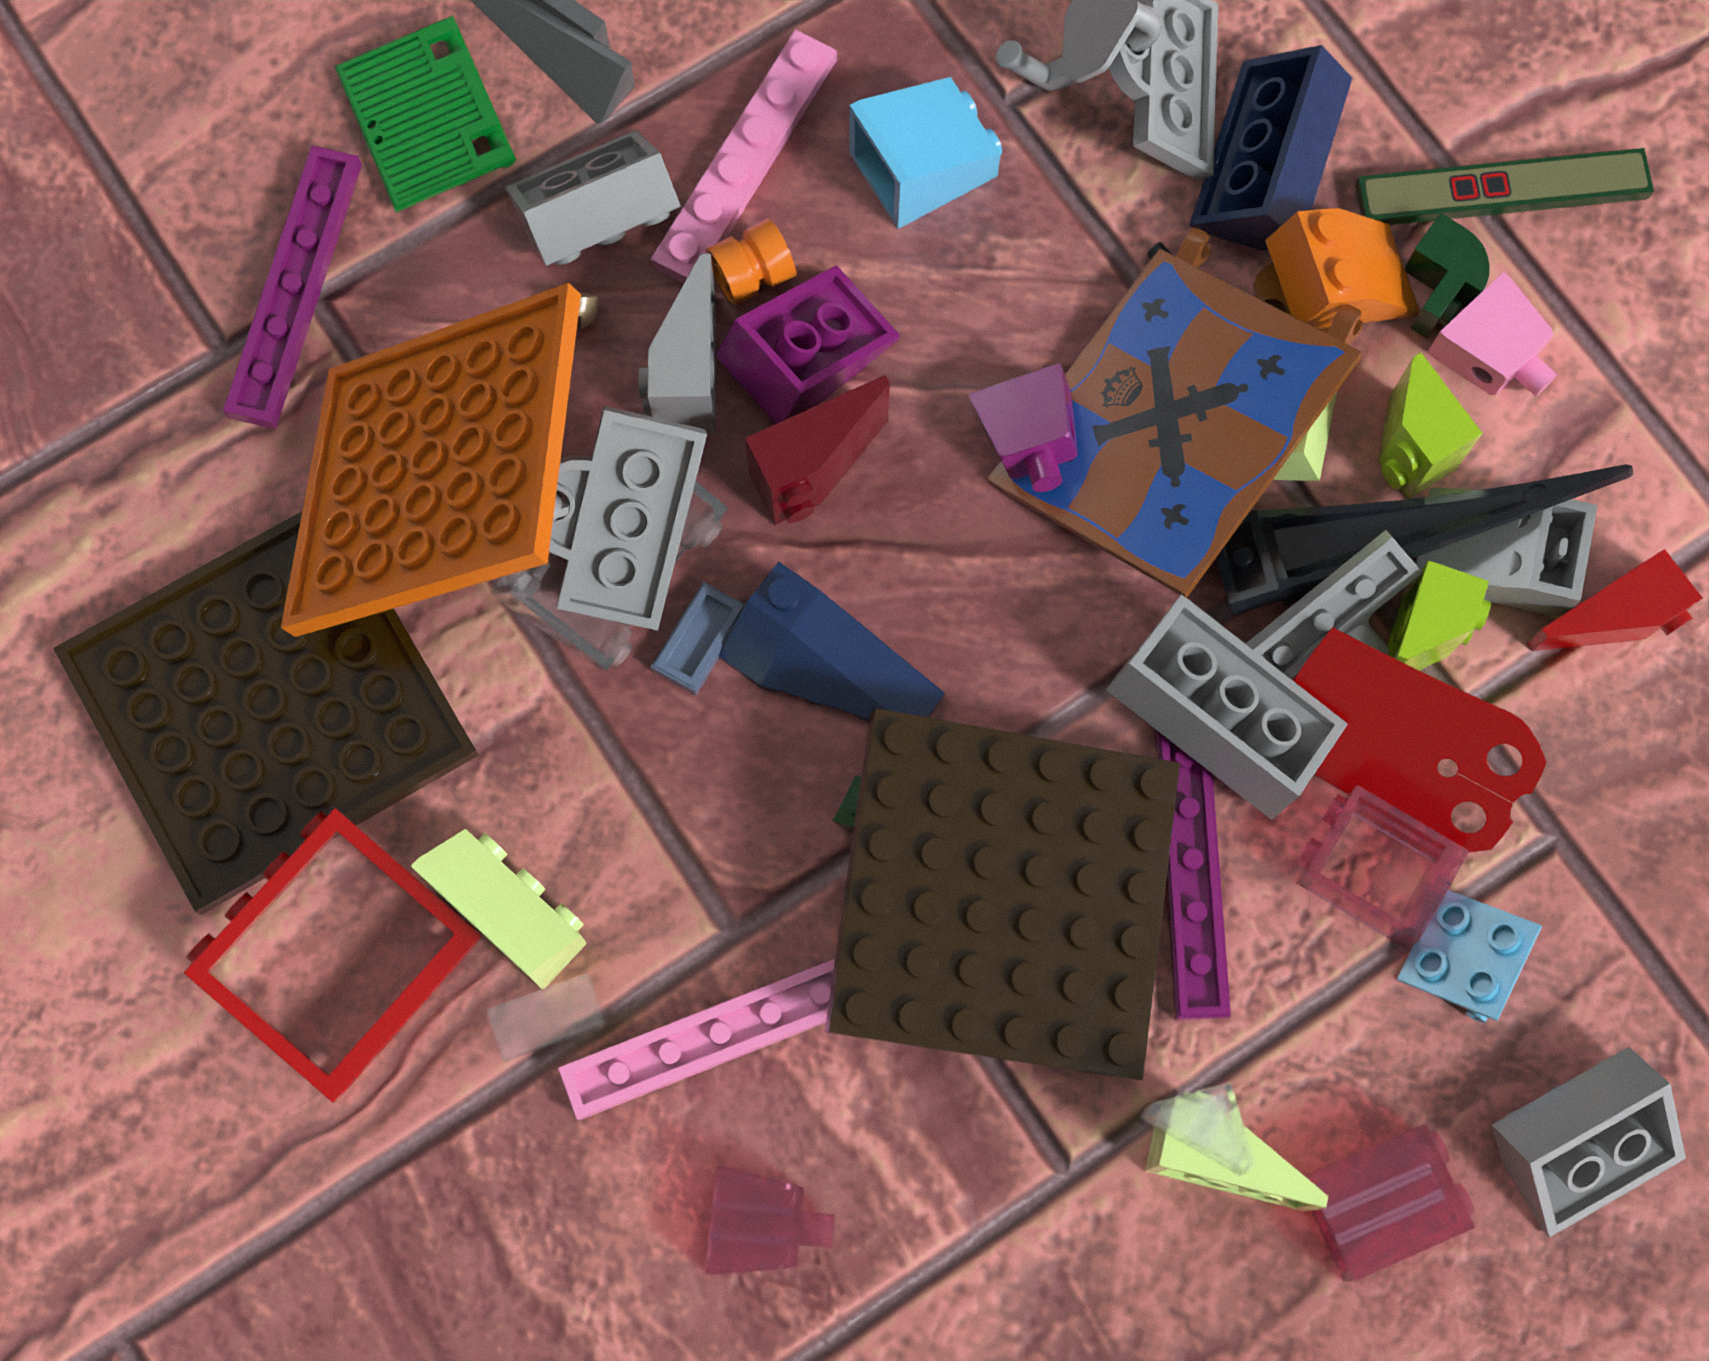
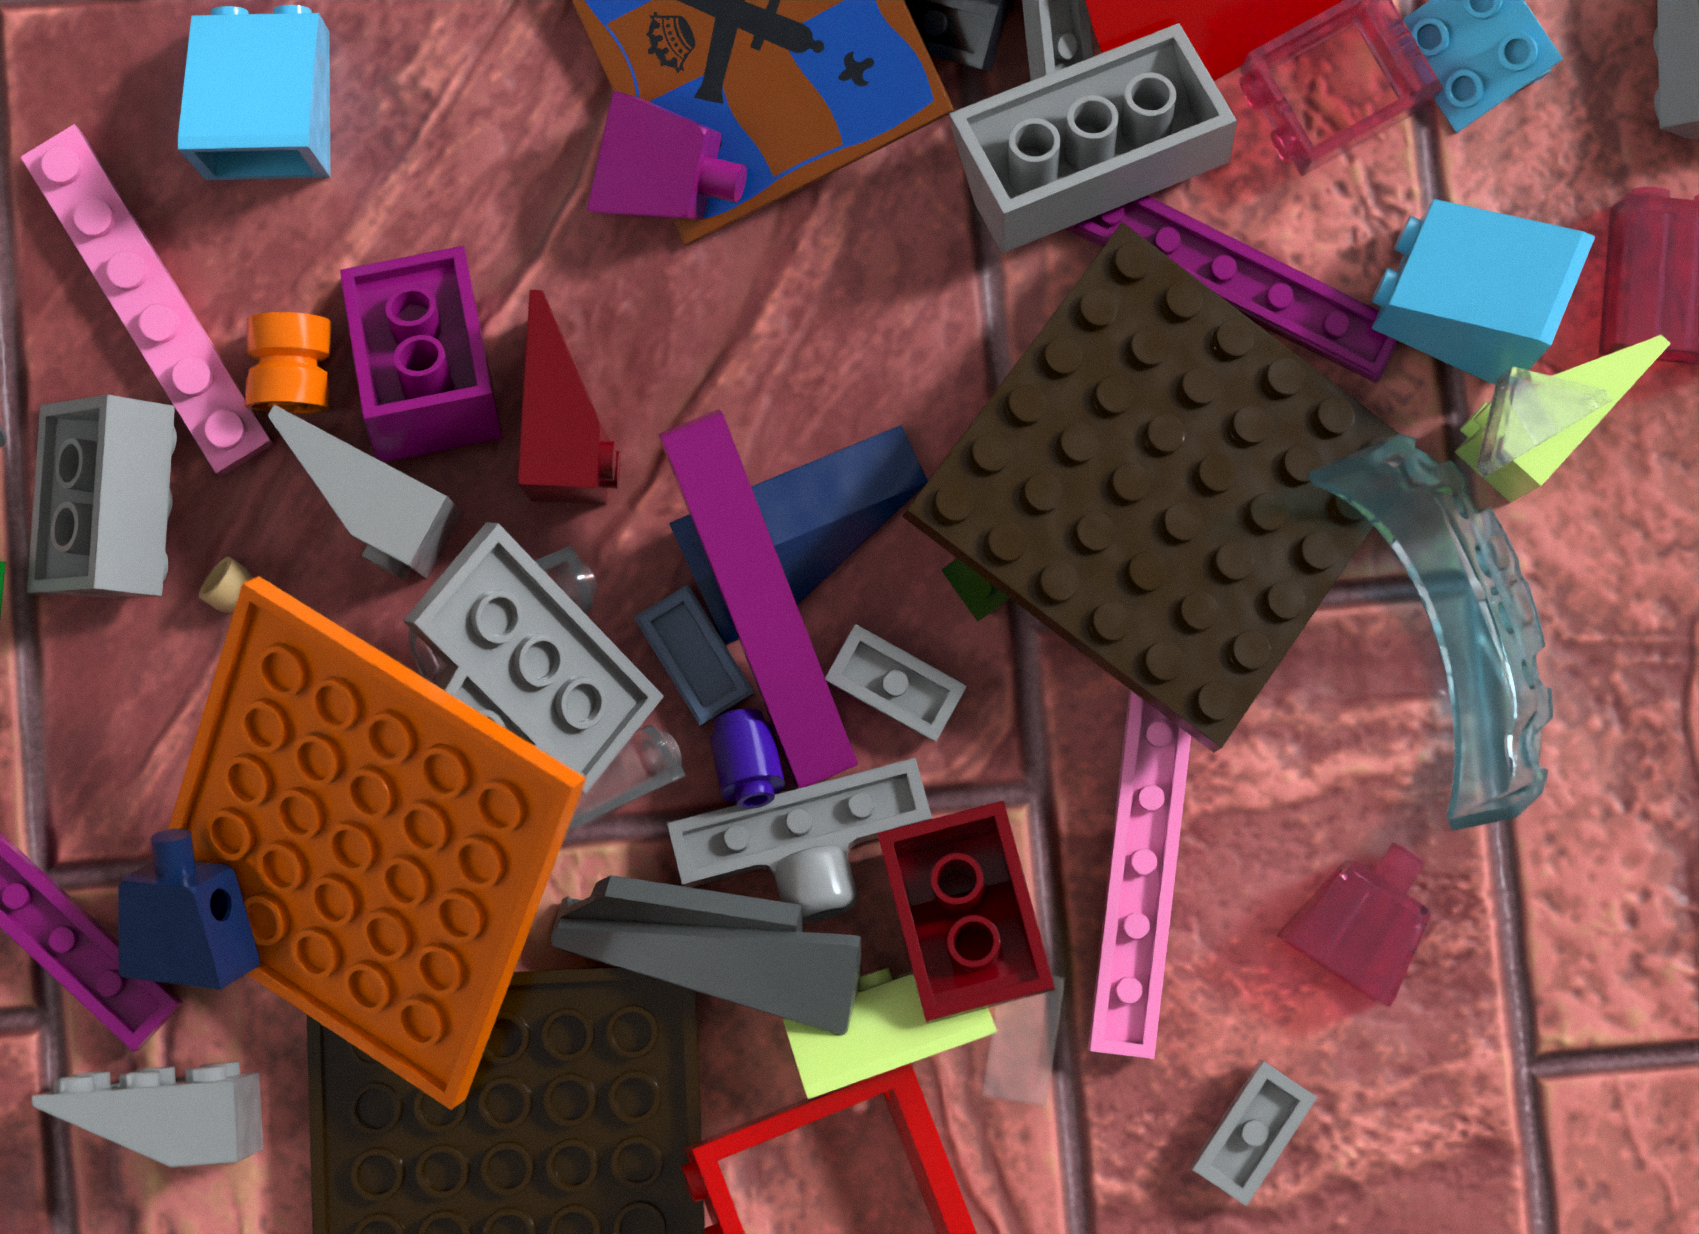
camera: 65 degrees left, 10 degrees up
none -> light grey slope [32,1061,264,1167]
none -> dark blue torso [118,829,260,990]
none -> dark grey wedge [551,875,861,1035]
none -> magenta tile [658,409,858,788]
none -> light grey plate [667,758,932,923]
none -> dark purple brick [710,708,785,809]
none -> light grey plate [825,624,967,743]
none -> dark red slope [877,800,1055,1024]
none -> light grey plate [1189,1059,1318,1206]
none -> clear light blue windscreen [1307,434,1553,831]
none -> medium azure slope [1371,199,1595,392]

